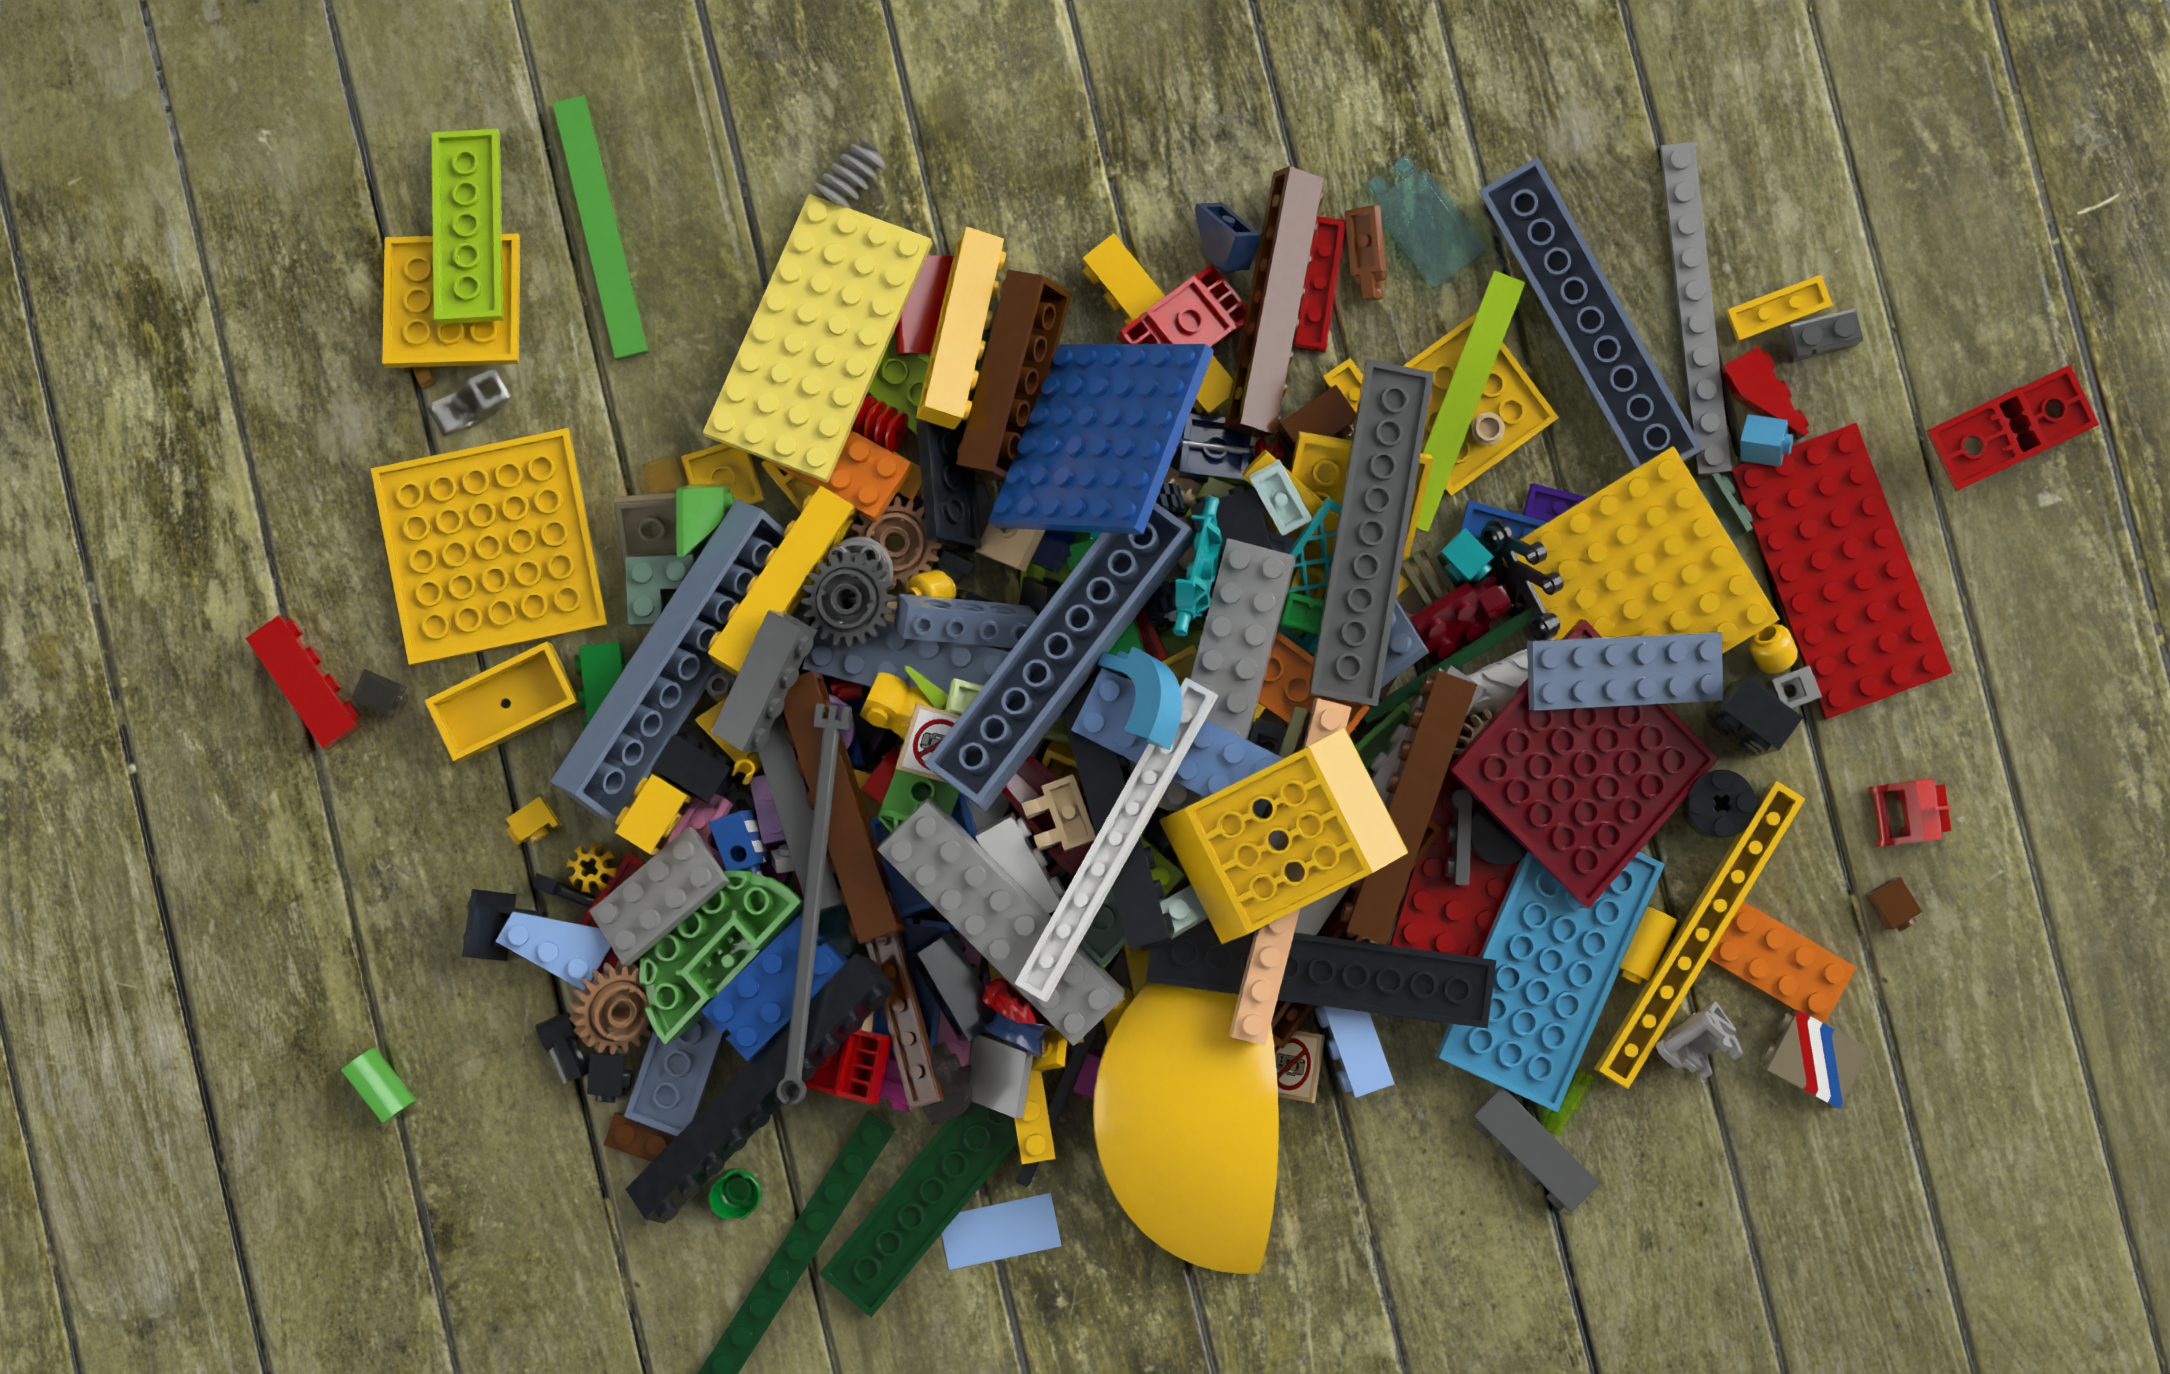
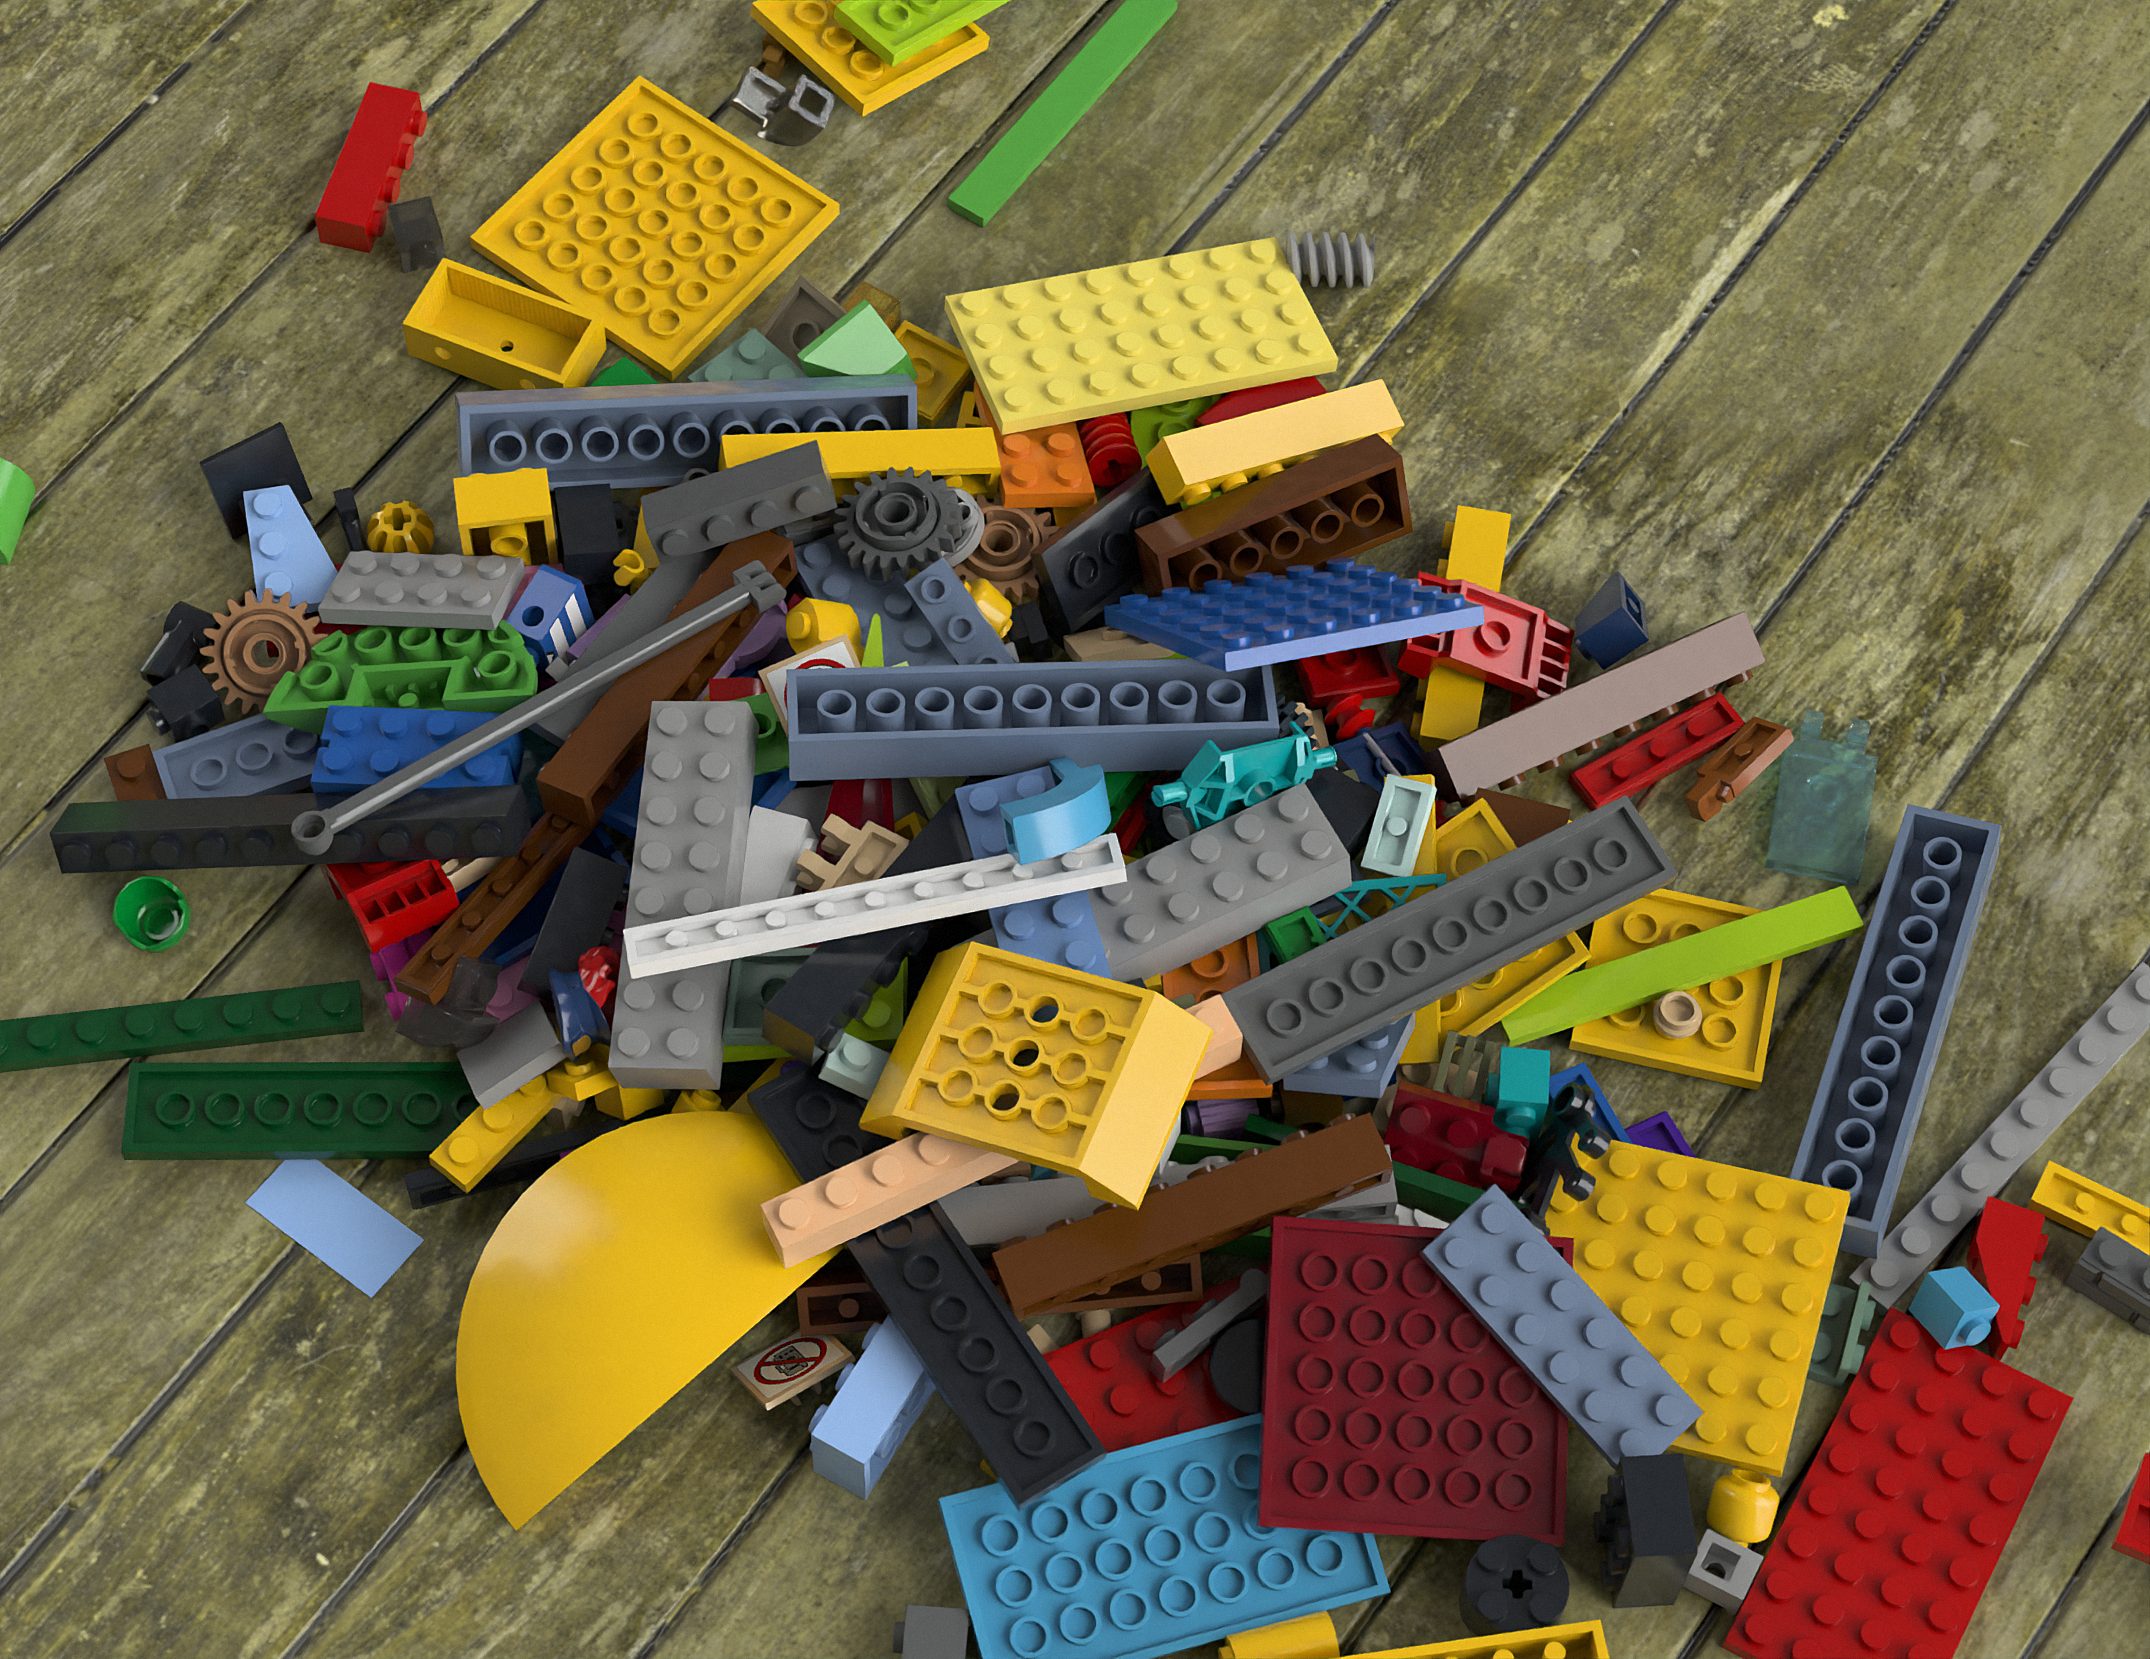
camera: 45 degrees right, 25 degrees down
yellow brick [506,796,563,846] -> none

